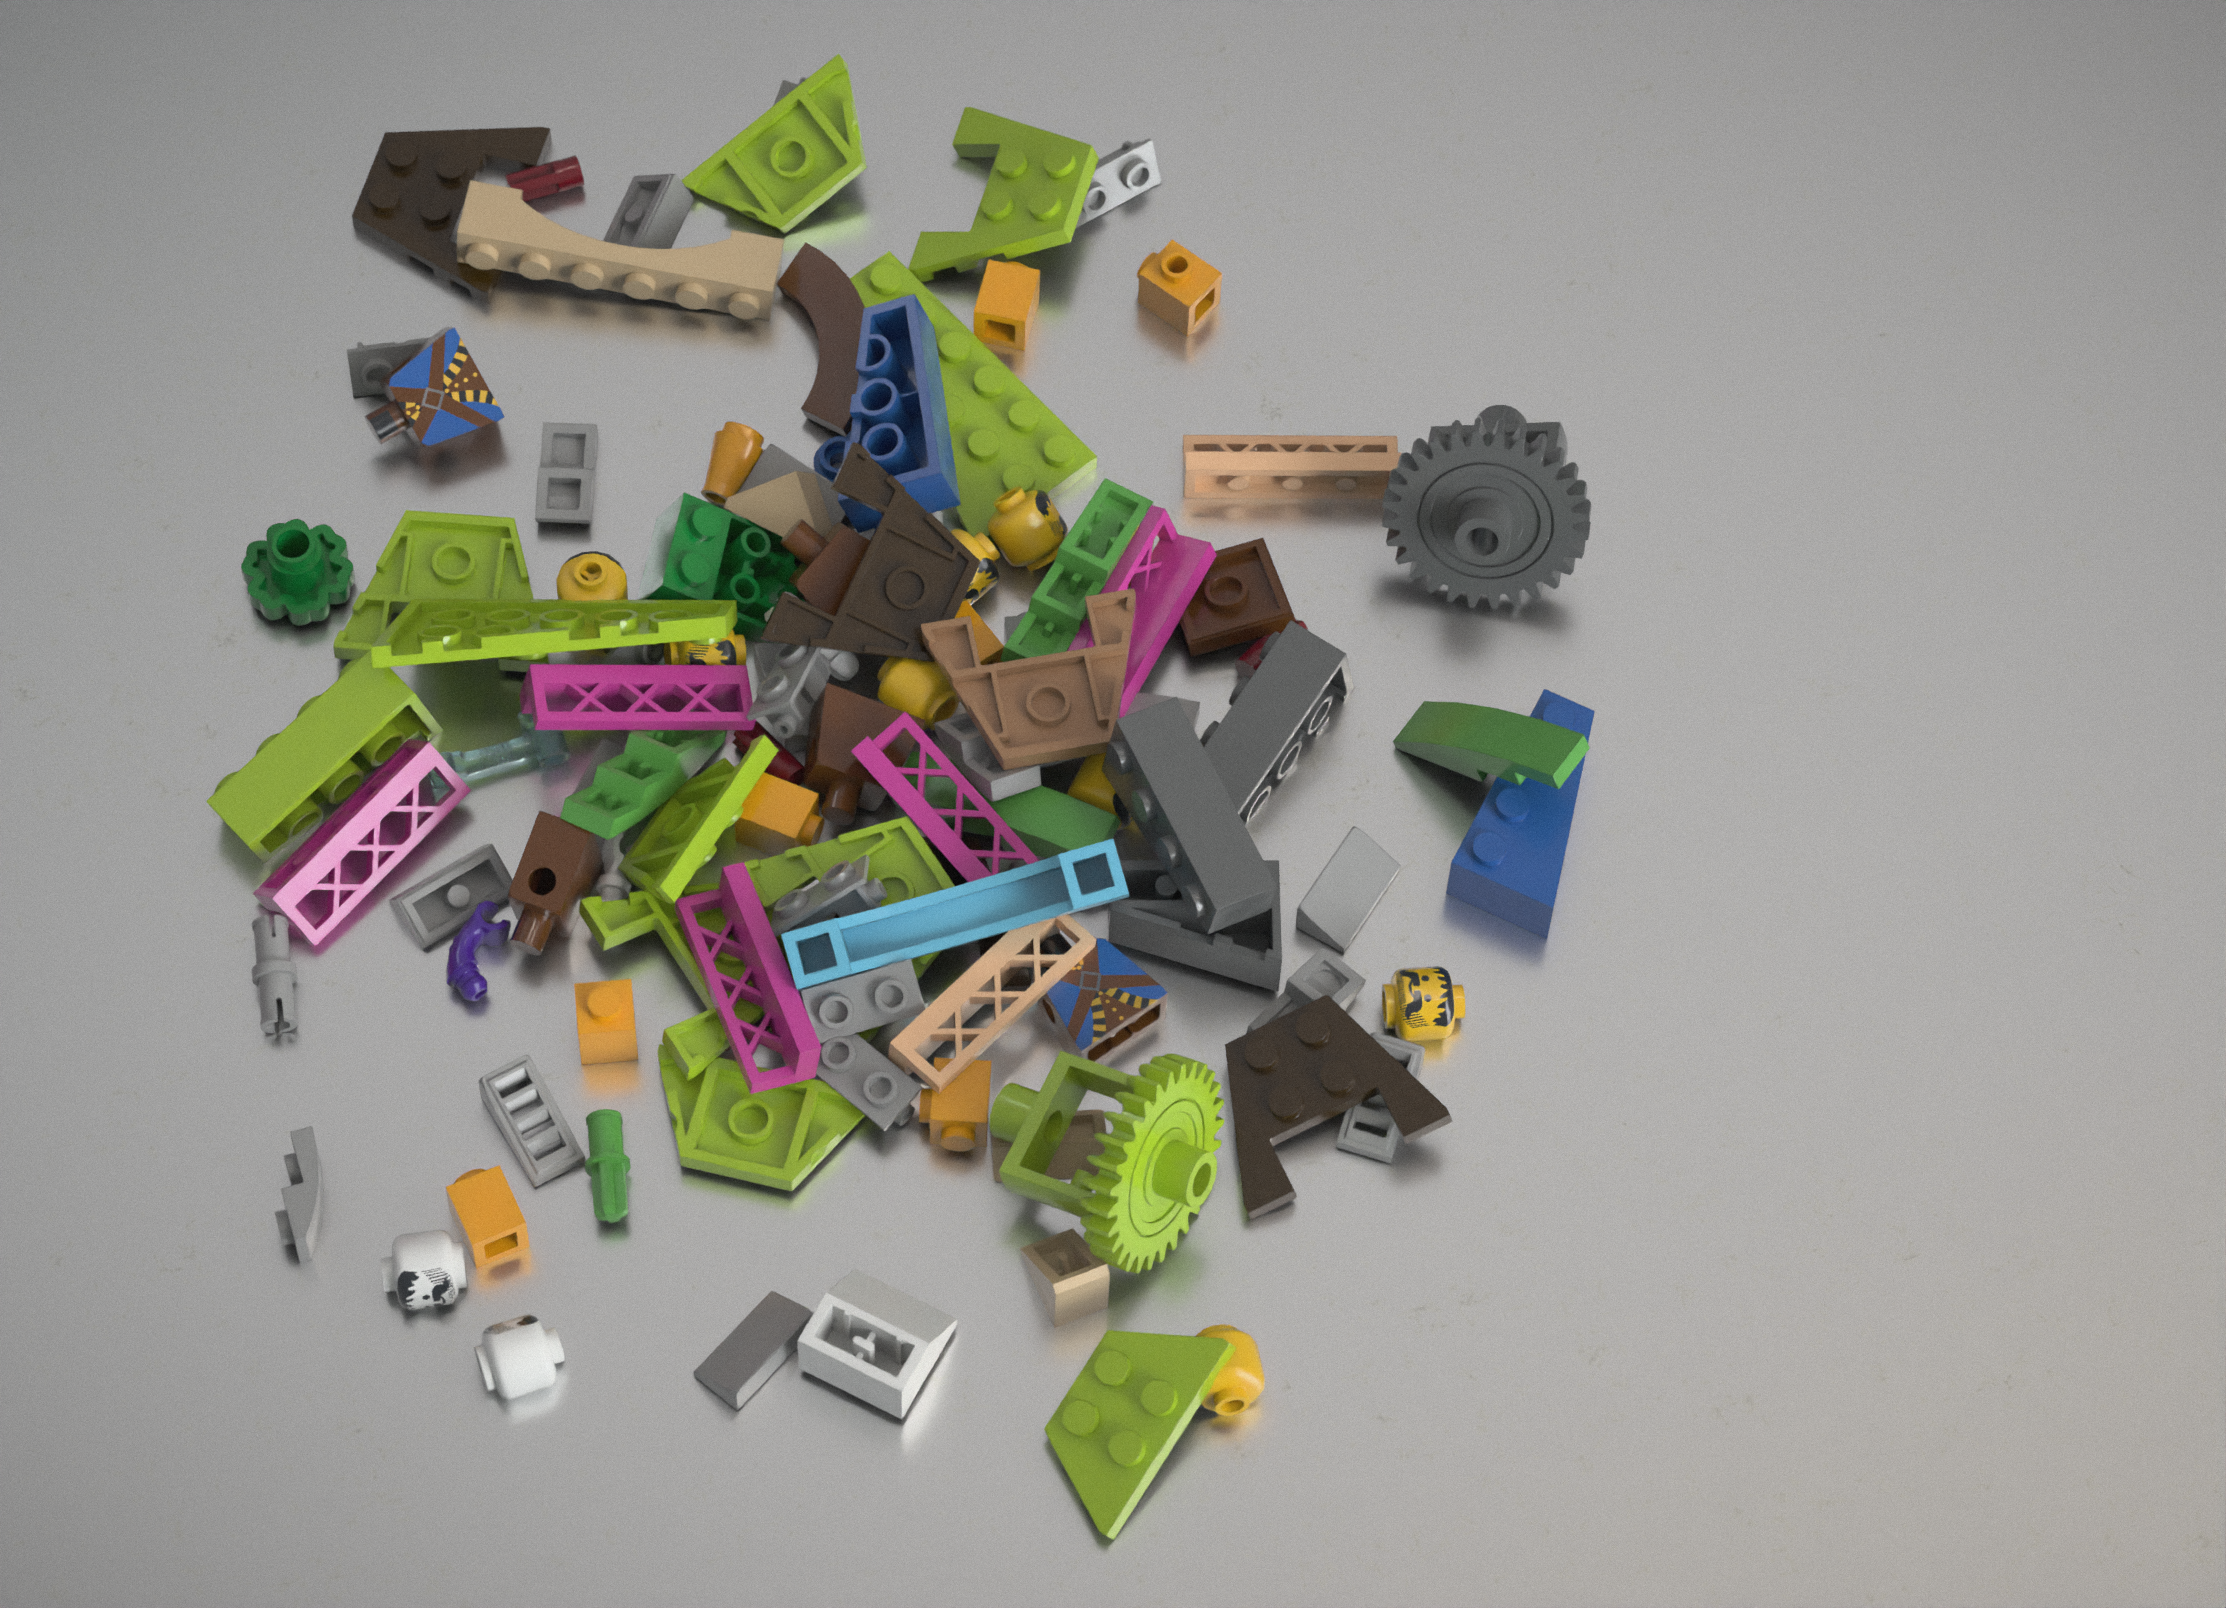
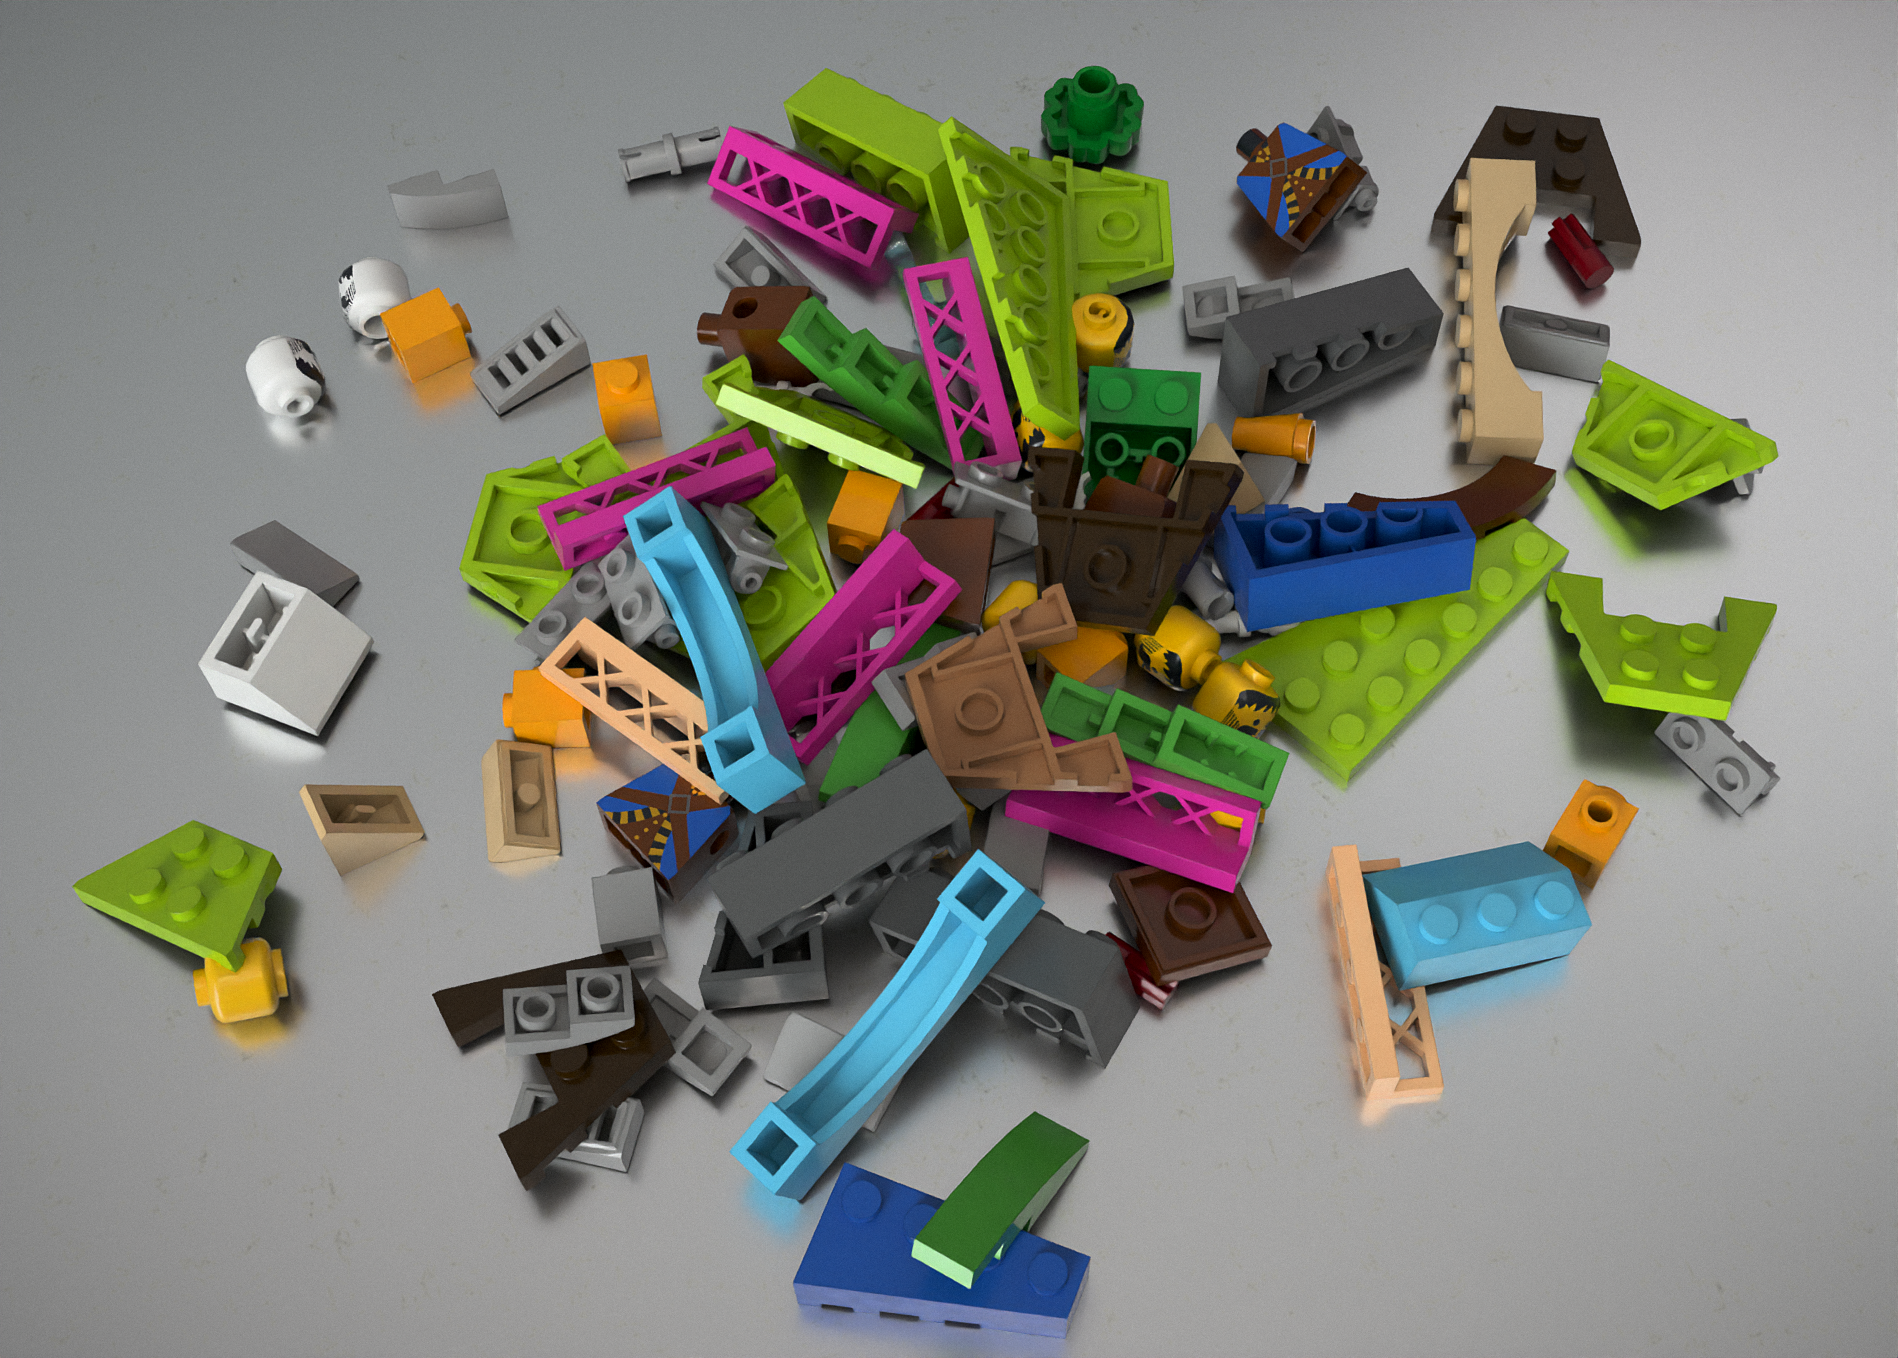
camera: 90 degrees right, 0 degrees up
dark purple piece [446,900,511,1001] -> none
bright green axle [585,1109,631,1223] -> none
light orange brick [973,259,1040,351] -> none
lime piece [989,1050,1224,1274] -> none
dark grey piece [1382,405,1591,609] -> none
yellow head [1382,966,1465,1042] -> none
none -> light grey slope [503,966,635,1057]
none -> light grey brick [591,866,668,965]
none -> medium azure arch [729,849,1045,1200]
none -> dark grey wedge [1218,267,1444,418]
none -> medium azure slope [1362,841,1592,991]

